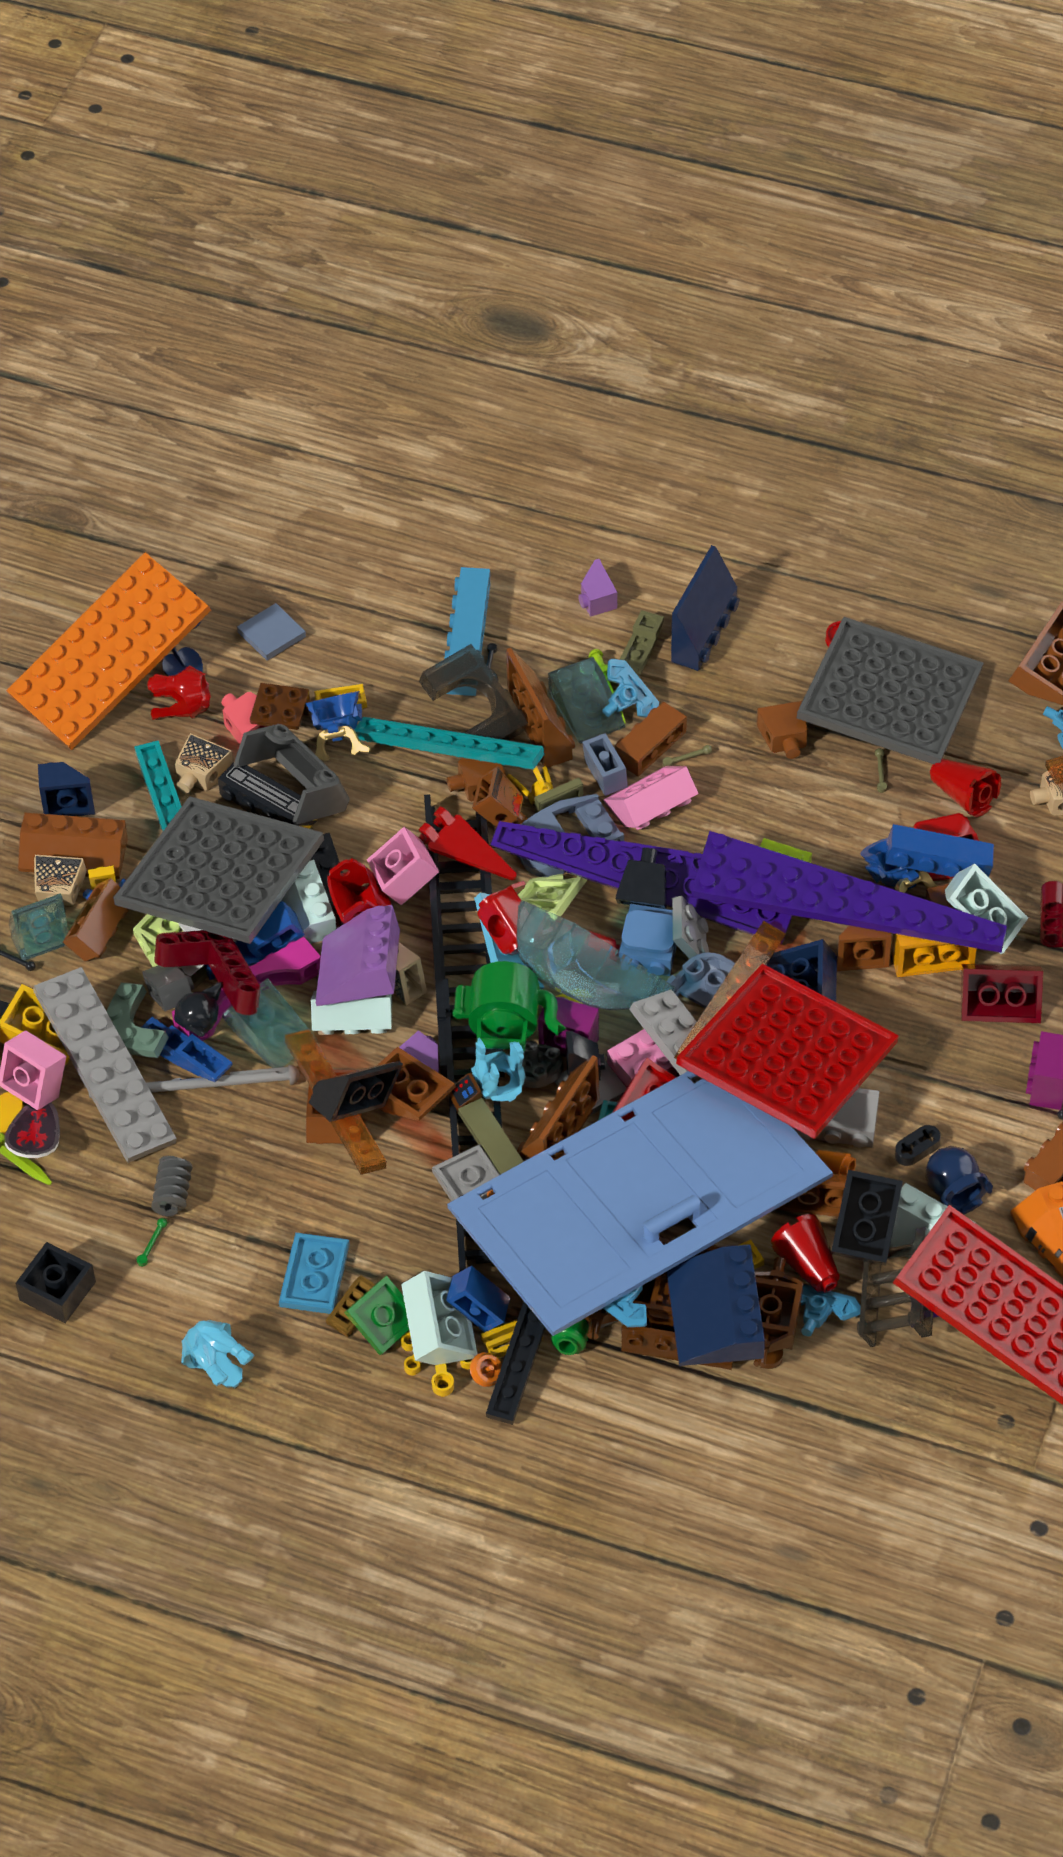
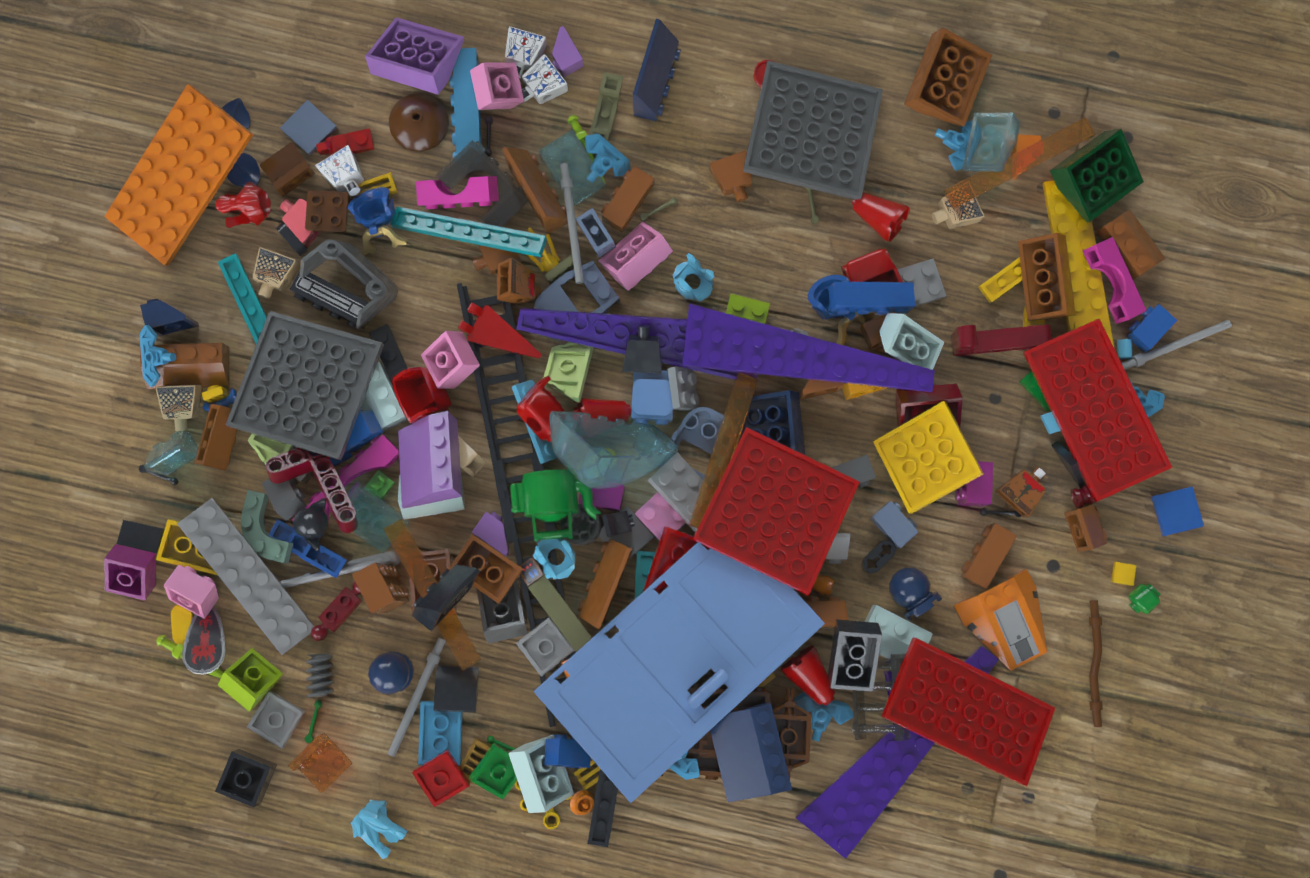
camera: 10 degrees left, 30 degrees up
none -> dark azure piece [139,325,176,387]
none -> lime slope [218,648,283,712]
none -> light grey tile [247,690,305,749]
none -> reddish brown bracket [260,142,315,197]
none -> black beam [276,222,308,257]
none -> clear orange bracket [288,733,352,793]
none -> dark red plate [311,581,362,641]
none -> white torso [315,145,364,196]
none -> red hinge [316,128,375,156]
none -> dark orange brick [352,562,410,613]
none -> medium lavender slope [365,17,464,95]
none -> bright green tile [365,470,395,499]
none -> dark blue tile [368,651,414,694]
none -> light grey bar [387,637,446,757]
none -> reddish brown dish [389,93,449,152]
none -> red tile [412,749,470,807]
none -> dark pink arch [416,176,499,209]
none -> black slope [433,666,479,713]
none -> bright pink brick [470,63,524,110]
none -> dark grey slope [476,579,528,643]
none -> torso [505,26,547,78]
none -> torso [522,54,568,104]
none -> light grey bar [560,163,584,284]
none -> medium azure piece [673,253,715,302]
none -> dark purple wing [796,646,999,859]
none -> dark grey brick [831,455,876,488]
none -> sand blue brick [870,501,918,549]
none -> yellow plate [873,401,984,514]
none -> light grey plate [897,258,946,307]

